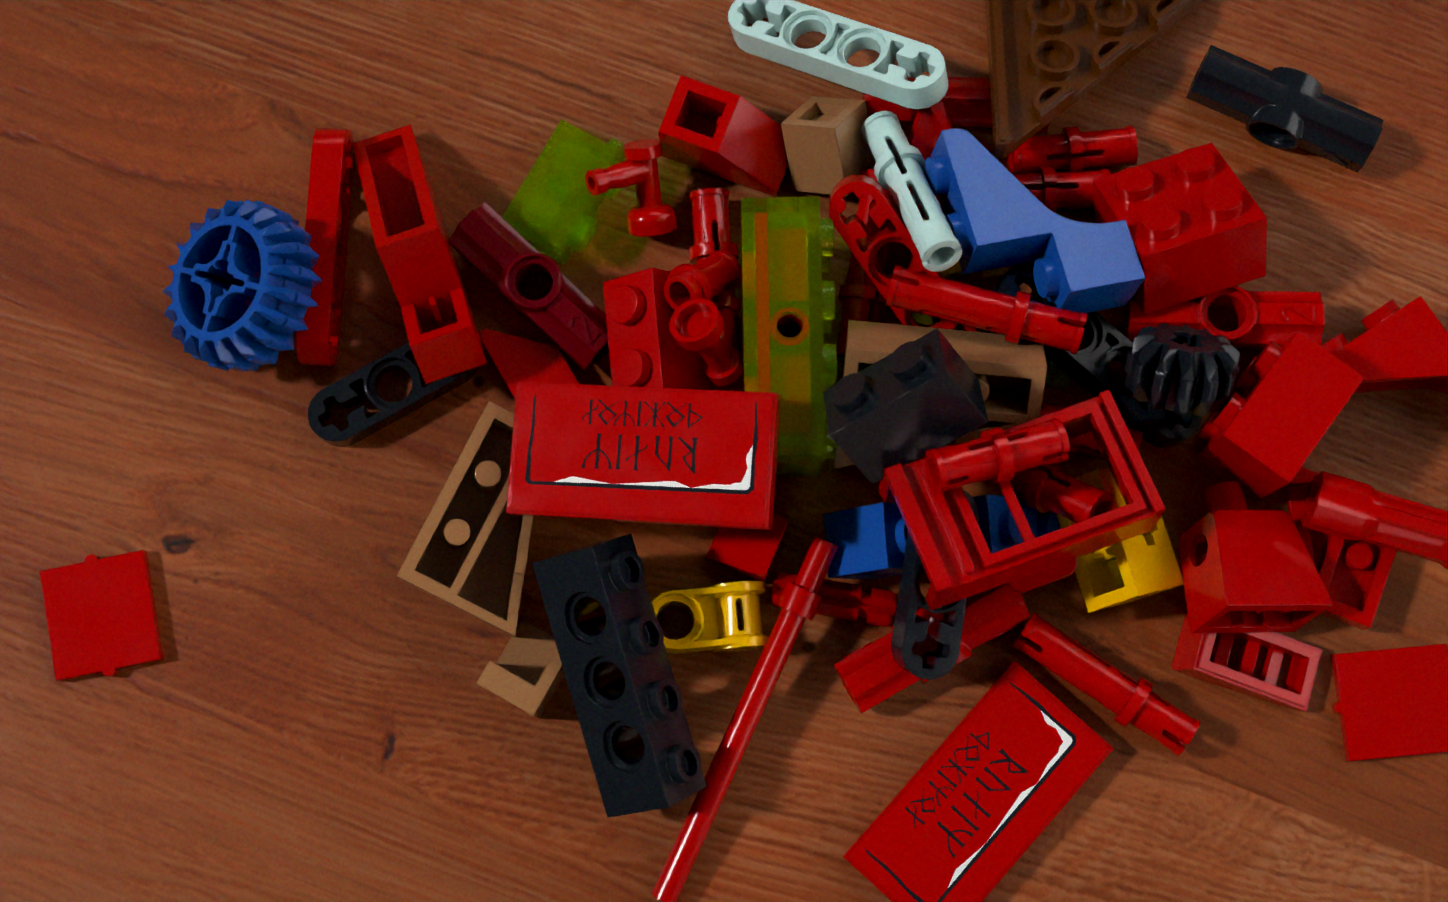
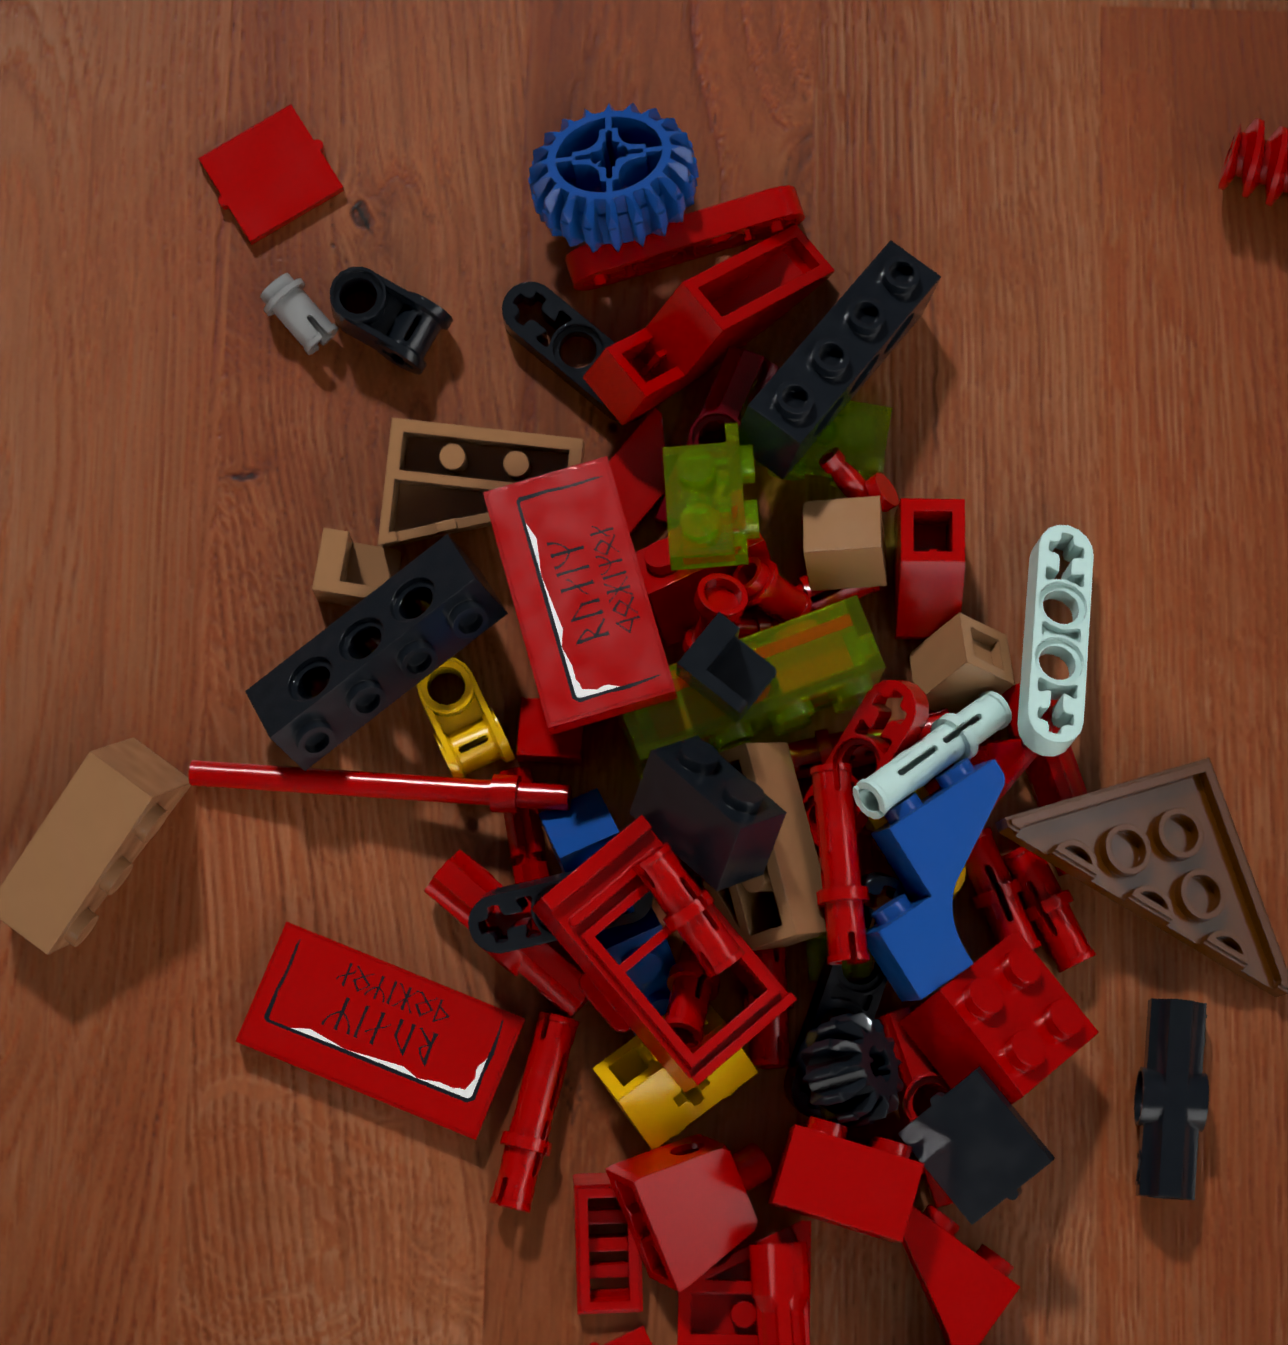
camera: 65 degrees right, 0 degrees up
none -> light grey pin [260,273,338,355]
none -> black piece [330,267,453,375]
none -> clear neon green bracket [663,423,760,571]
none -> black panel [676,612,777,723]
none -> black brick [732,240,941,480]
none -> medium nougat panel [803,496,887,591]
none -> black piece [897,1066,1055,1225]

